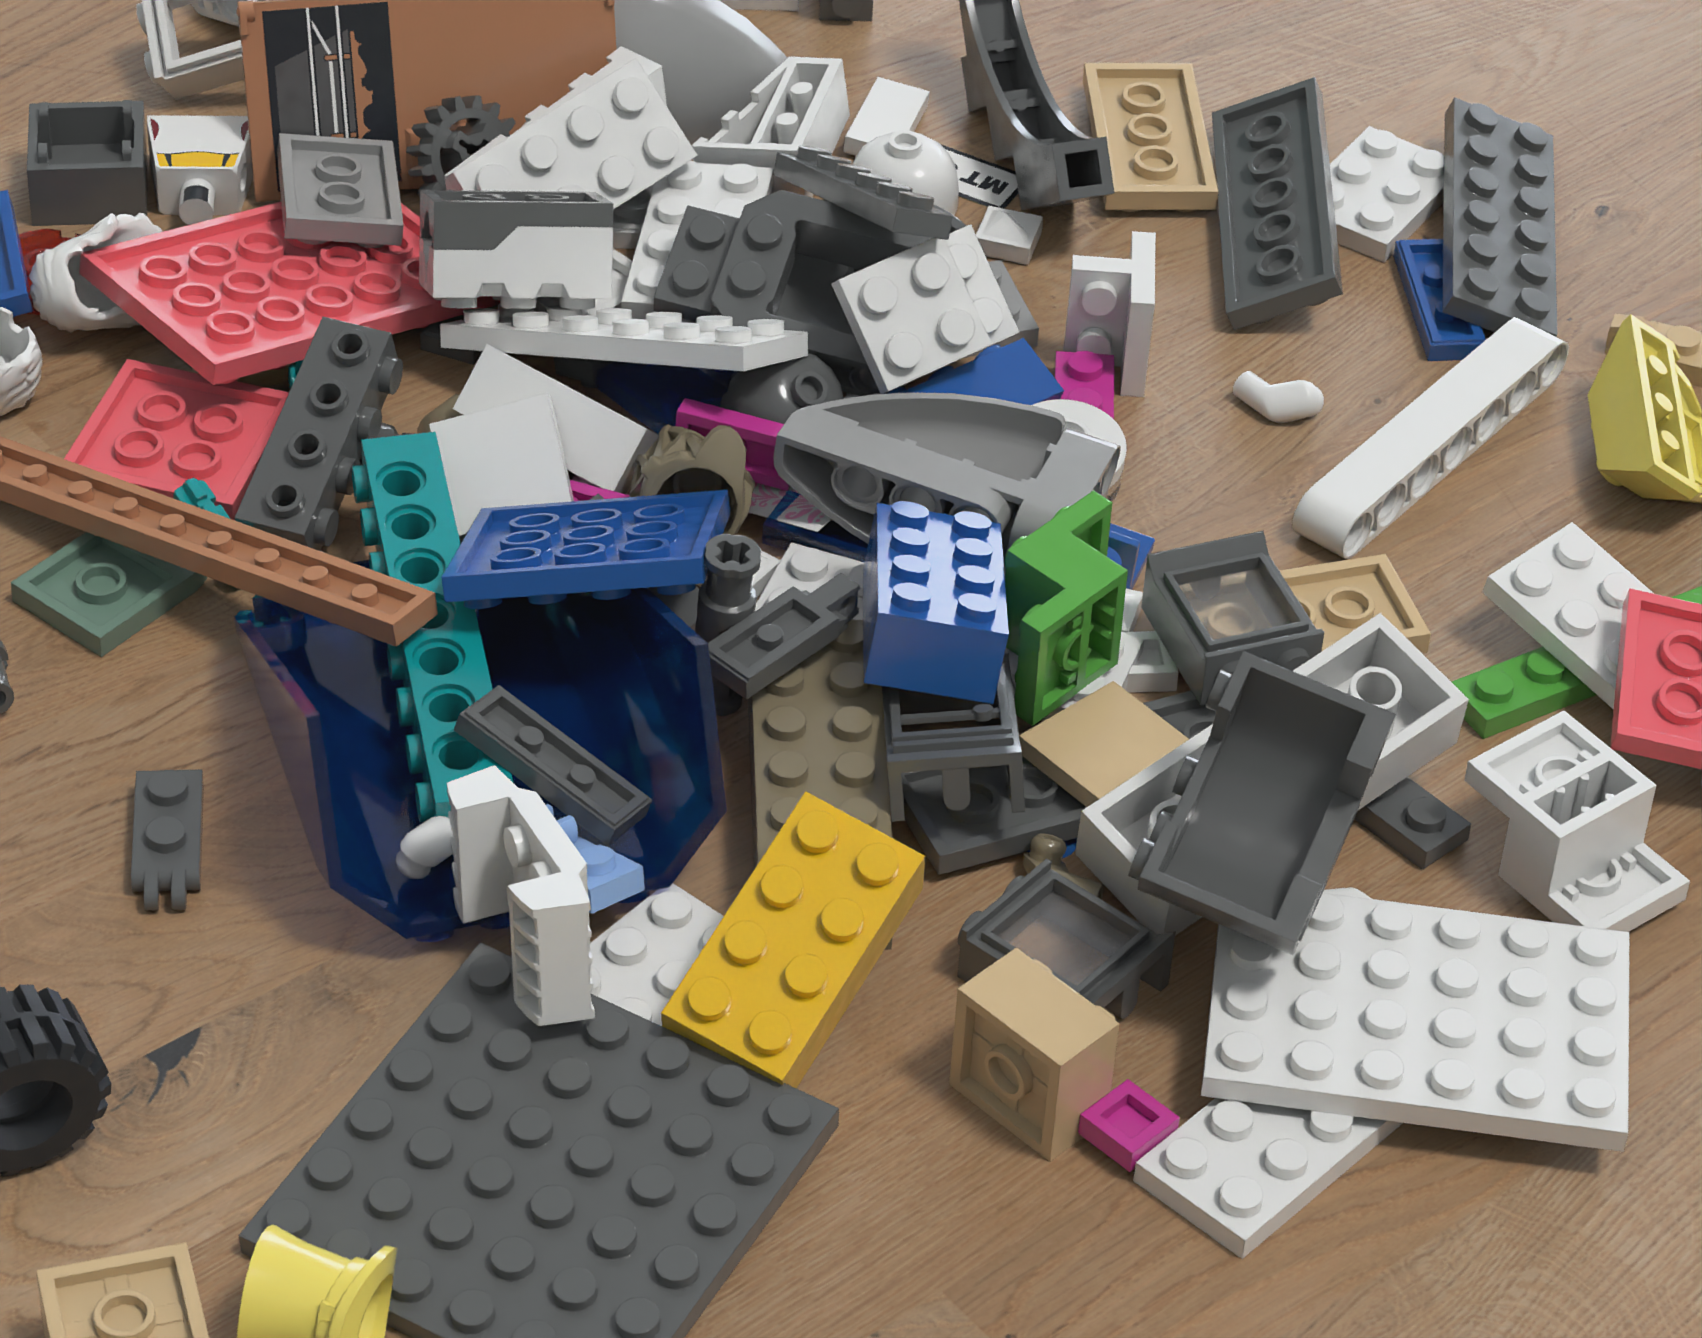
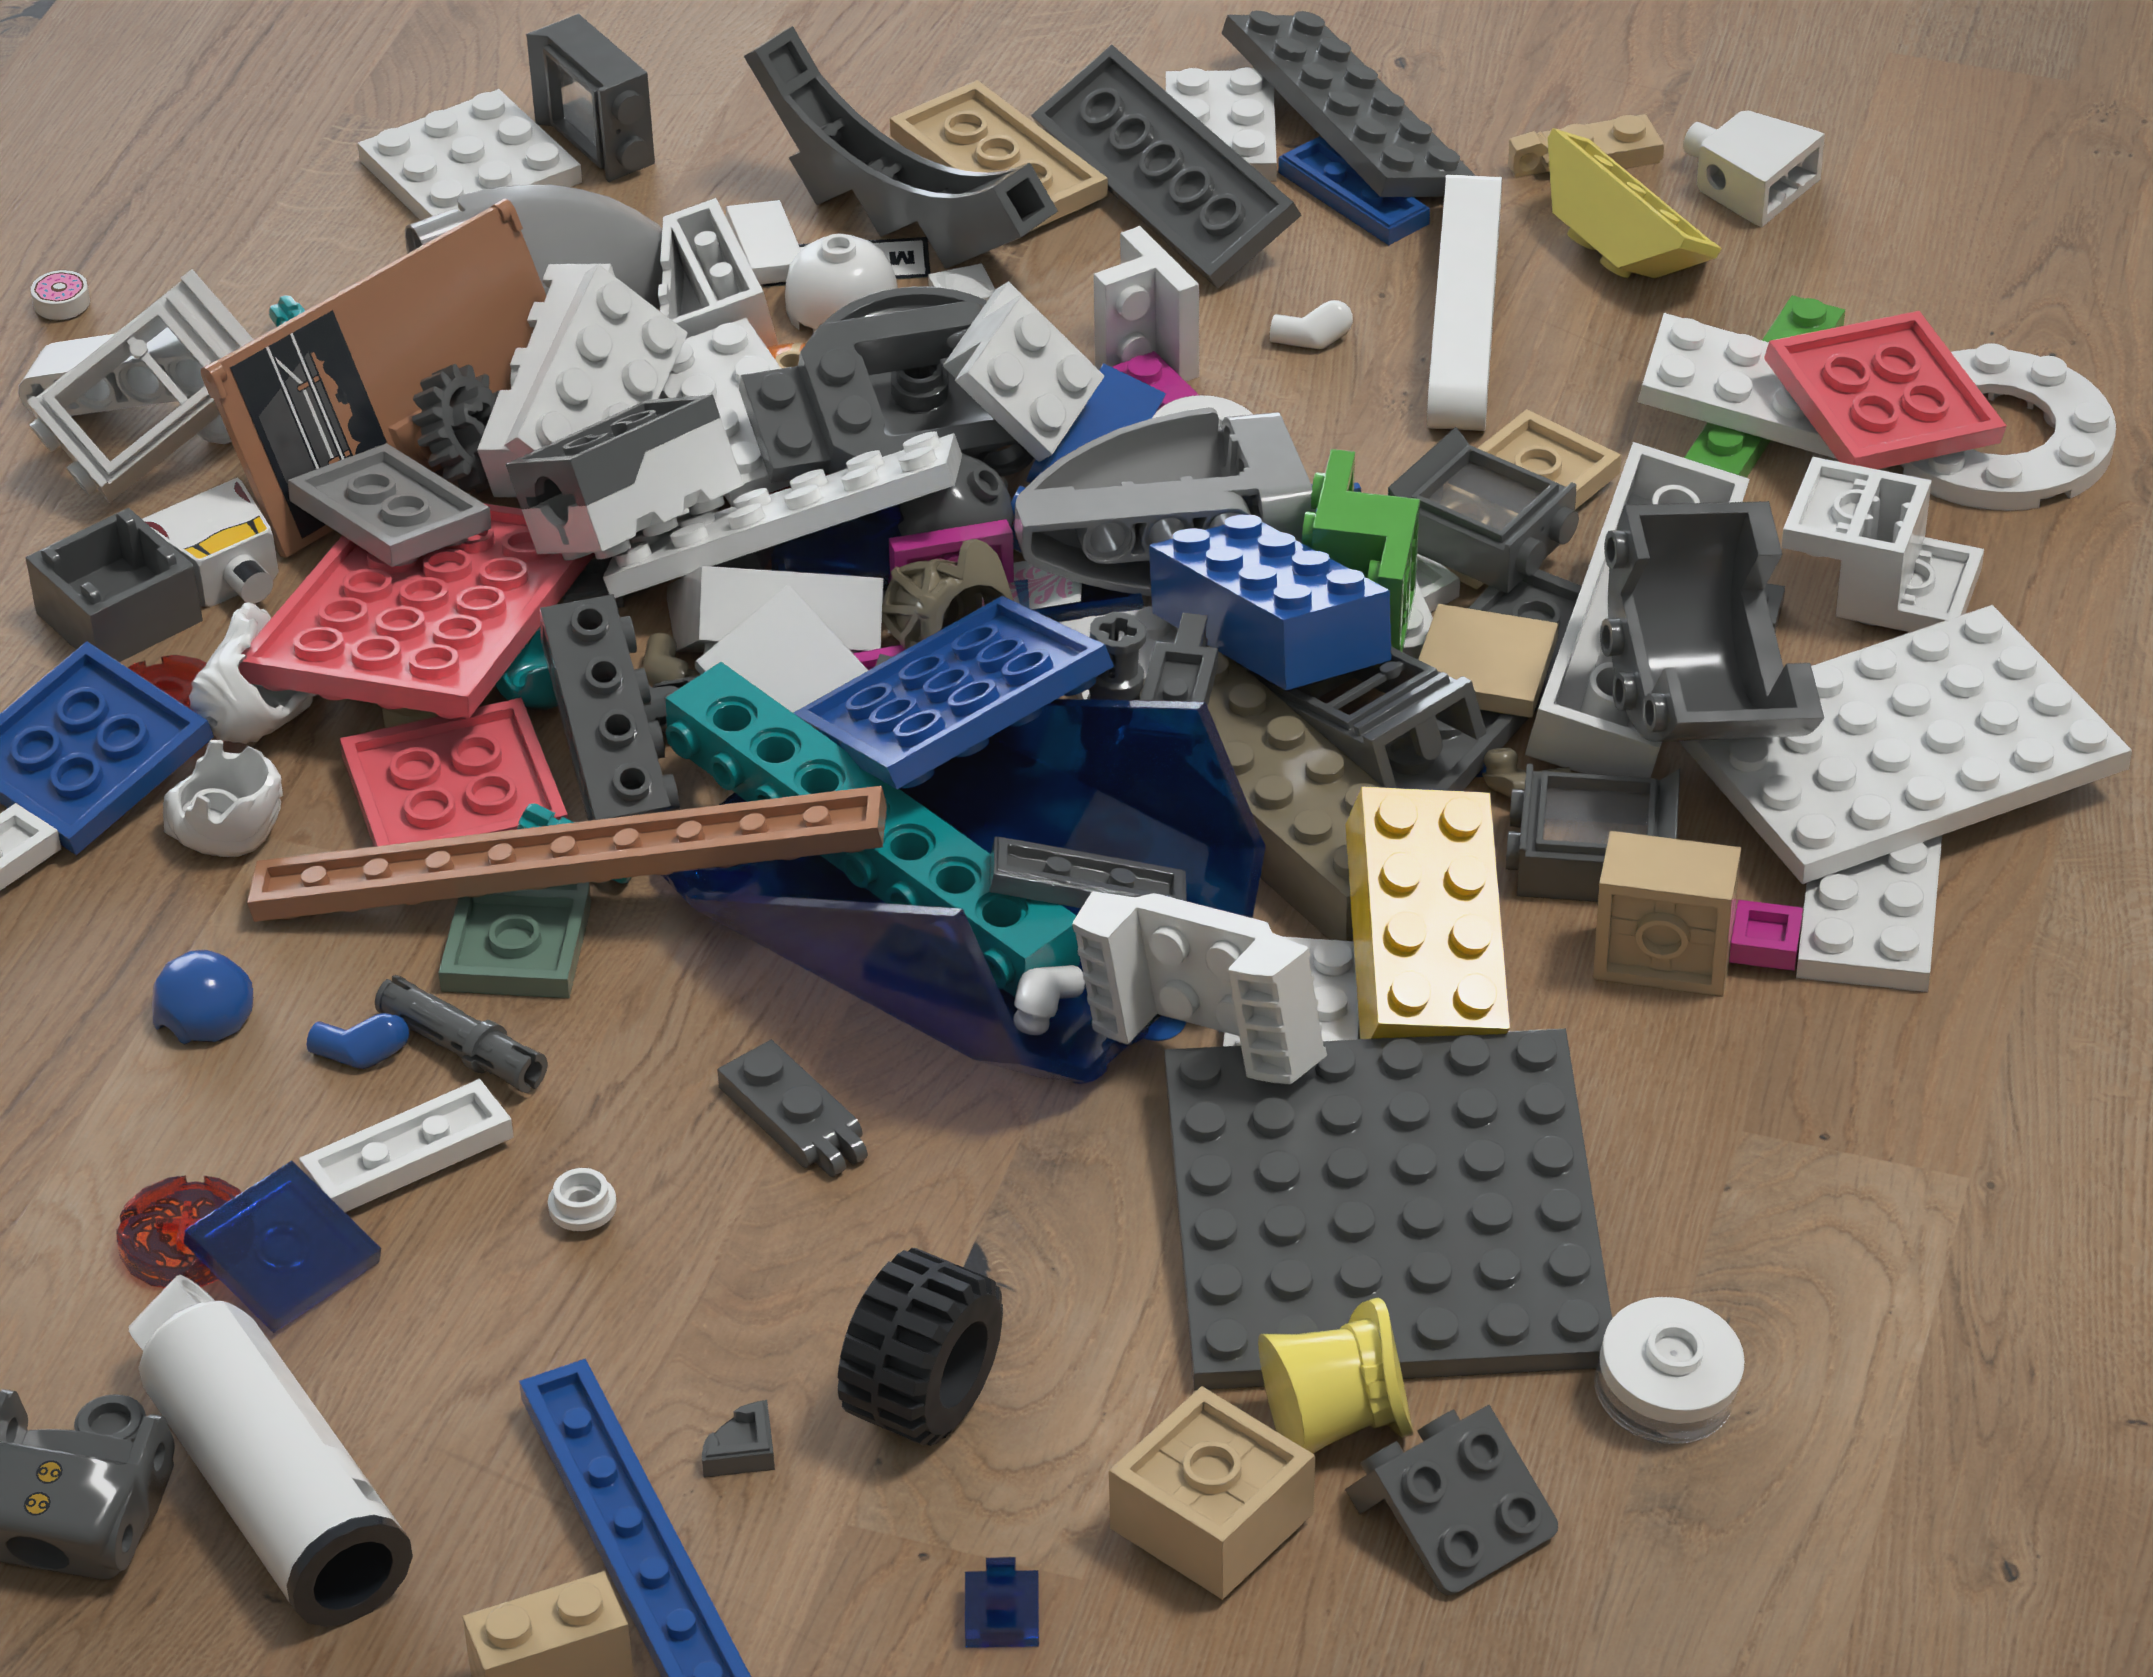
camera: 30 degrees left, 0 degrees up
dark grey plate [773,146,953,240] -> none

